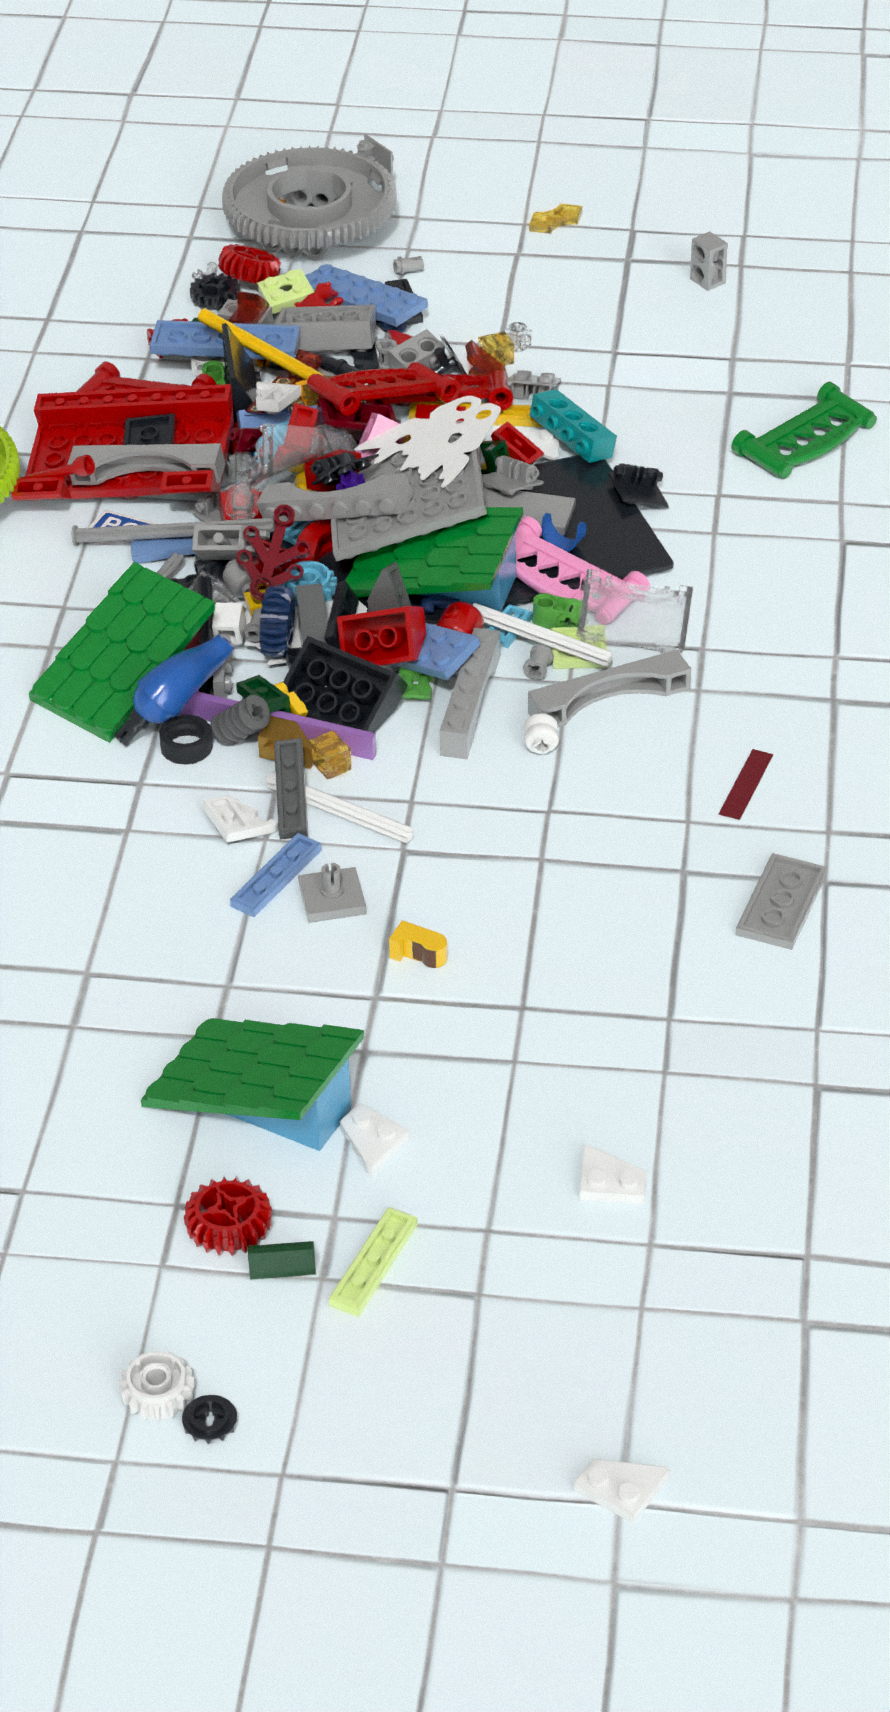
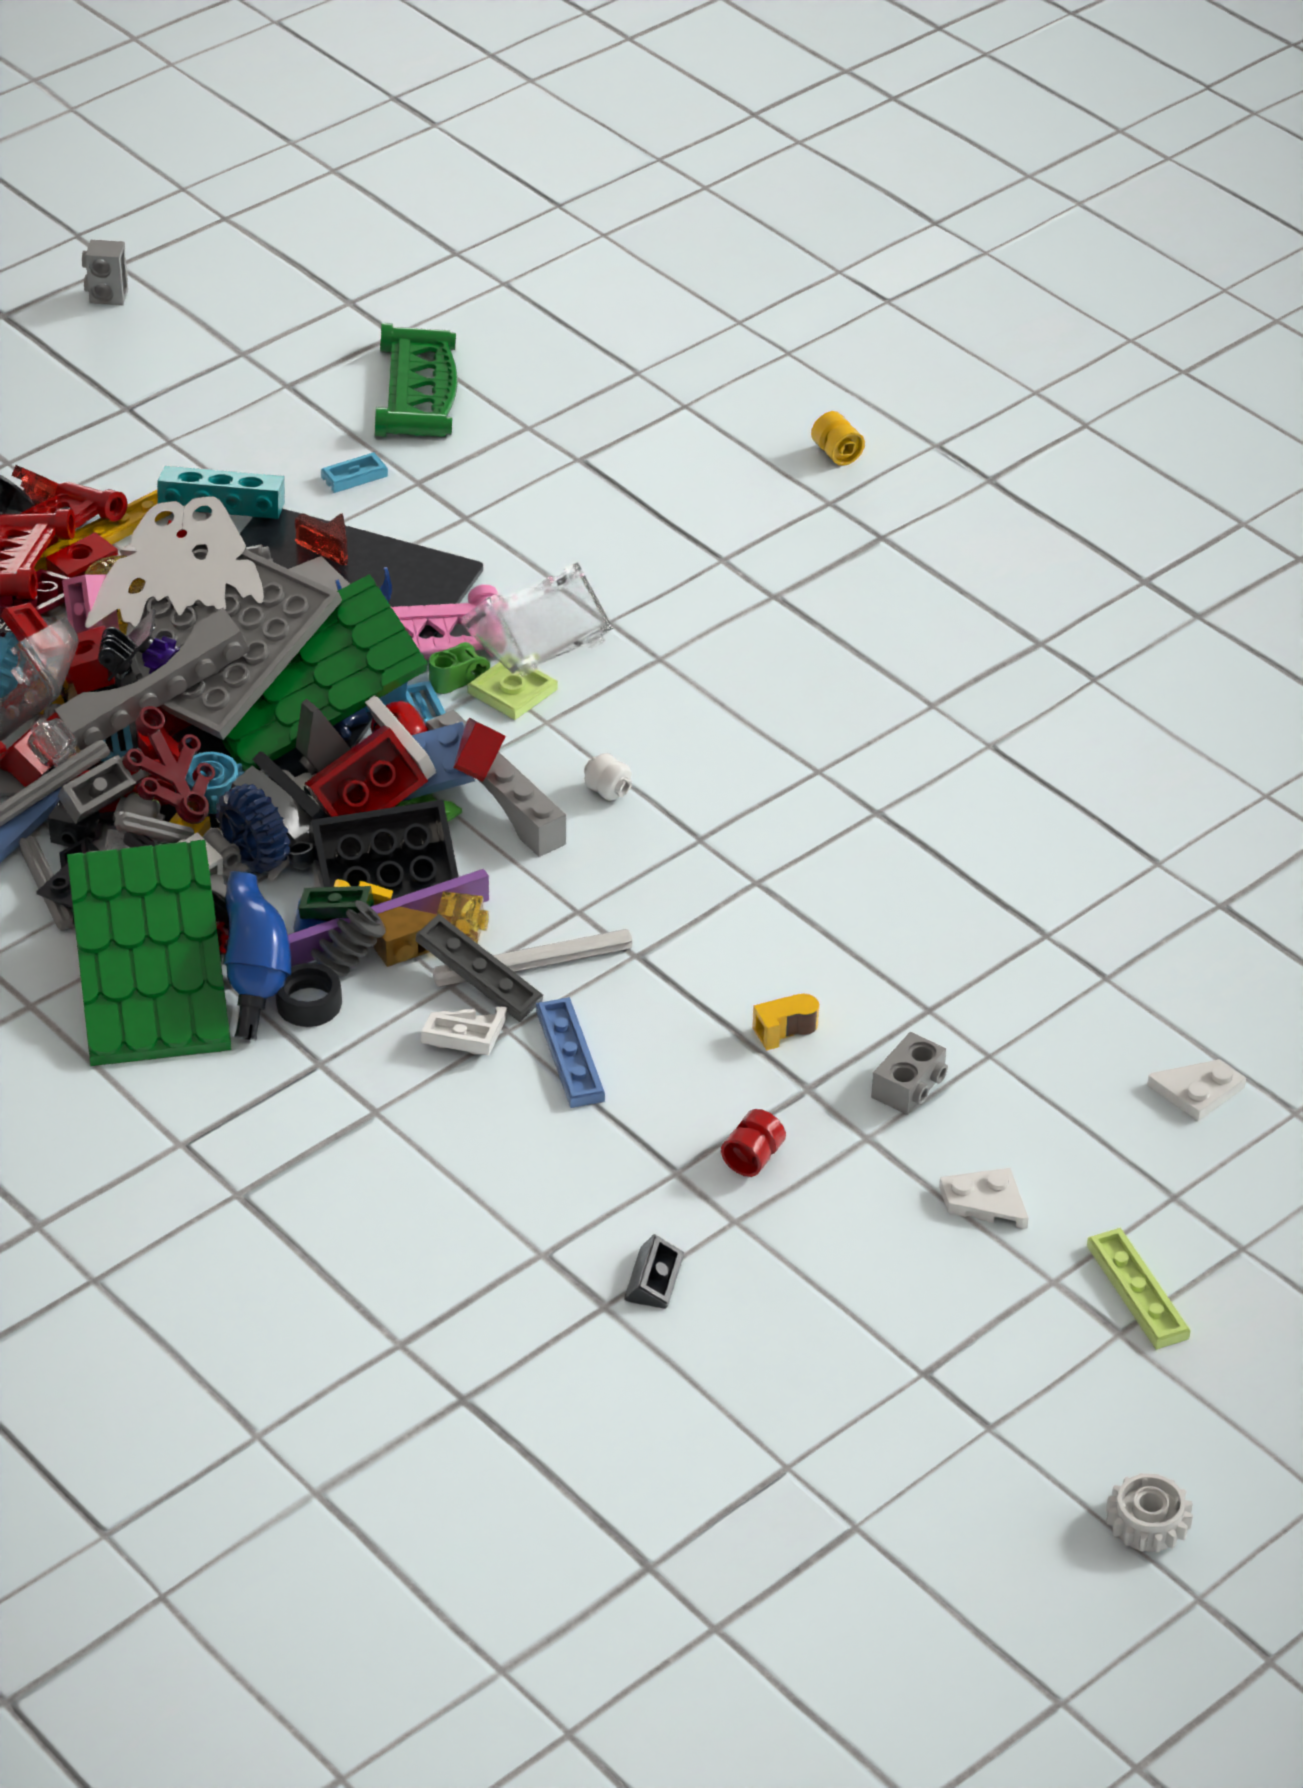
camera: 50 degrees left, 0 degrees up
green piece [141,1018,364,1151] -> none
black gear [182,1395,238,1444] -> none
red gear [184,1176,272,1256] -> none
dark green panel [248,1241,316,1280] -> none
light grey tile [298,863,366,923] -> none
white axle [473,603,612,667] -> none
clear yellow brick [476,331,514,370] -> none
clear gear [503,322,532,352] -> none
light grey hinge [506,370,561,400] -> none
light grey bush [523,645,554,680] -> none
light grey arch [528,650,691,727] -> none
black hinge [608,463,669,508] -> none
dark red sticker [718,749,774,820] -> none
light grey tile [735,853,828,950] -> none
none -> light grey axle [114,811,195,843]
none -> clear red slope [295,513,348,565]
none -> medium azure tile [321,452,388,493]
none -> white tile [365,696,436,780]
none -> red slope [453,718,506,782]
none -> black slope [624,1234,685,1309]
none -> red wheel [721,1109,786,1177]
none -> light grey brick [871,1032,948,1115]

